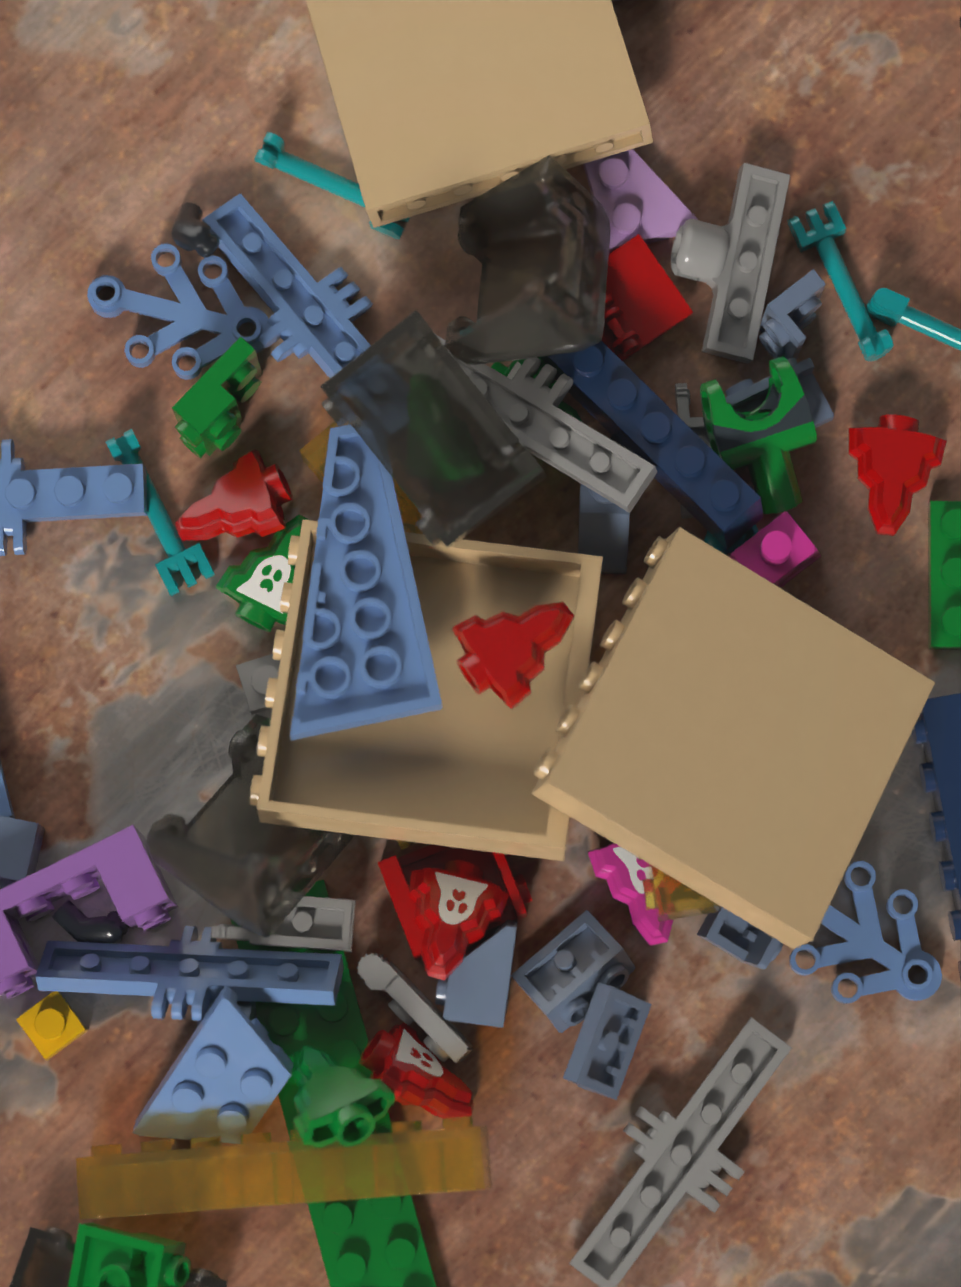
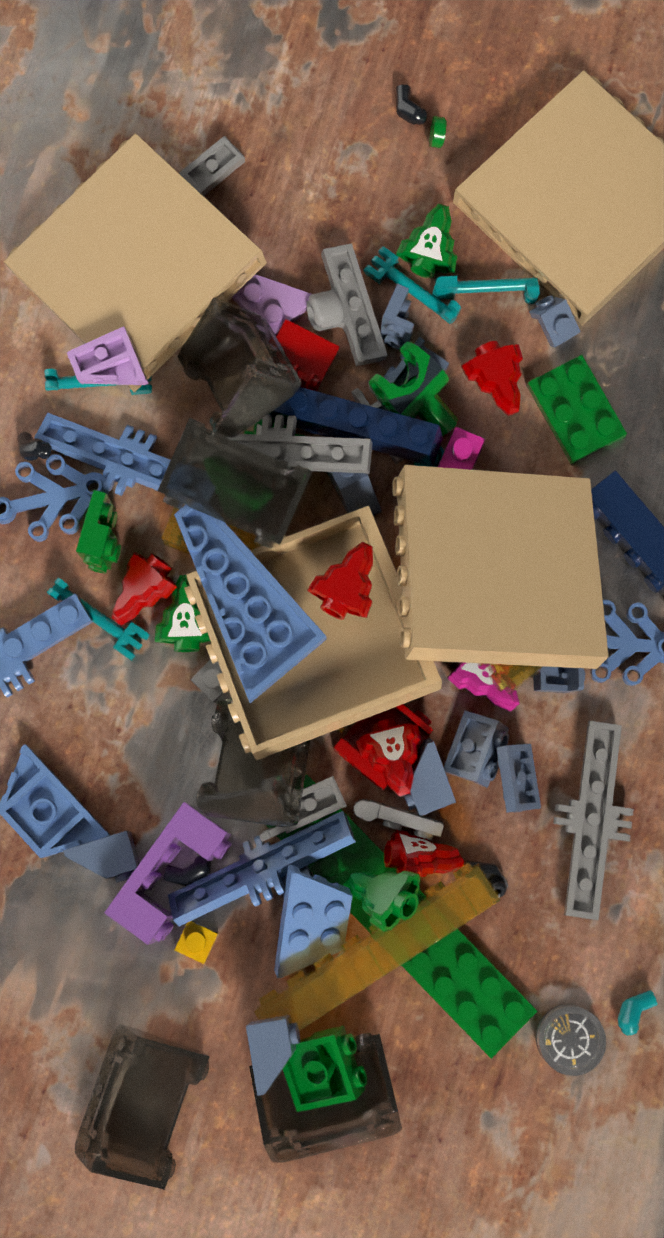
camera: 30 degrees left, 0 degrees up
none -> lavender wing [67,326,149,385]
none -> sand blue slope [246,1015,300,1096]
none -> green rock [396,203,457,278]
none -> black arm [465,860,508,898]

